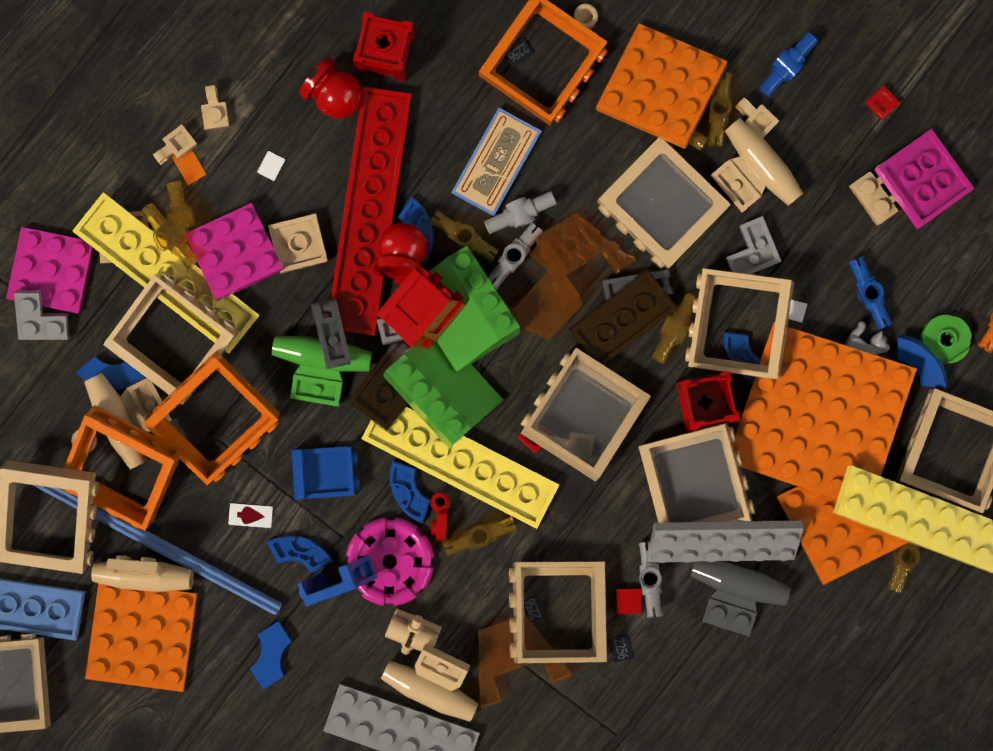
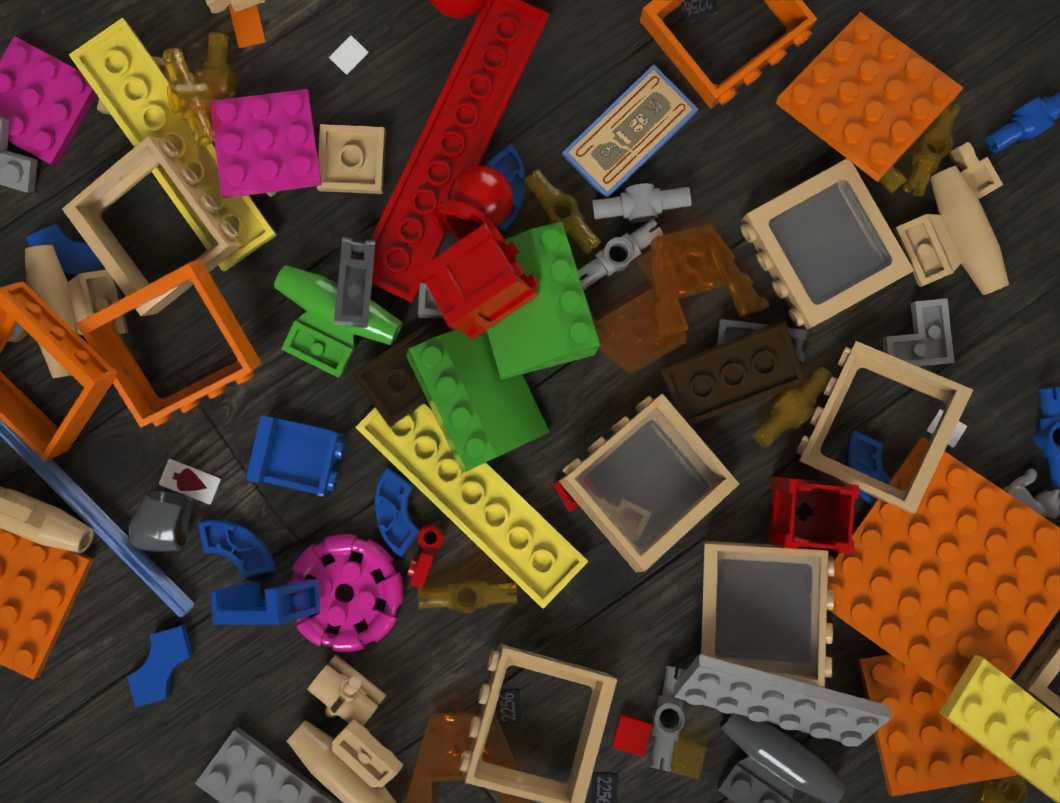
camera: 20 degrees right, 0 degrees up
none -> dark grey piece [129,491,194,552]
none -> clear yellow tile [668,738,707,780]

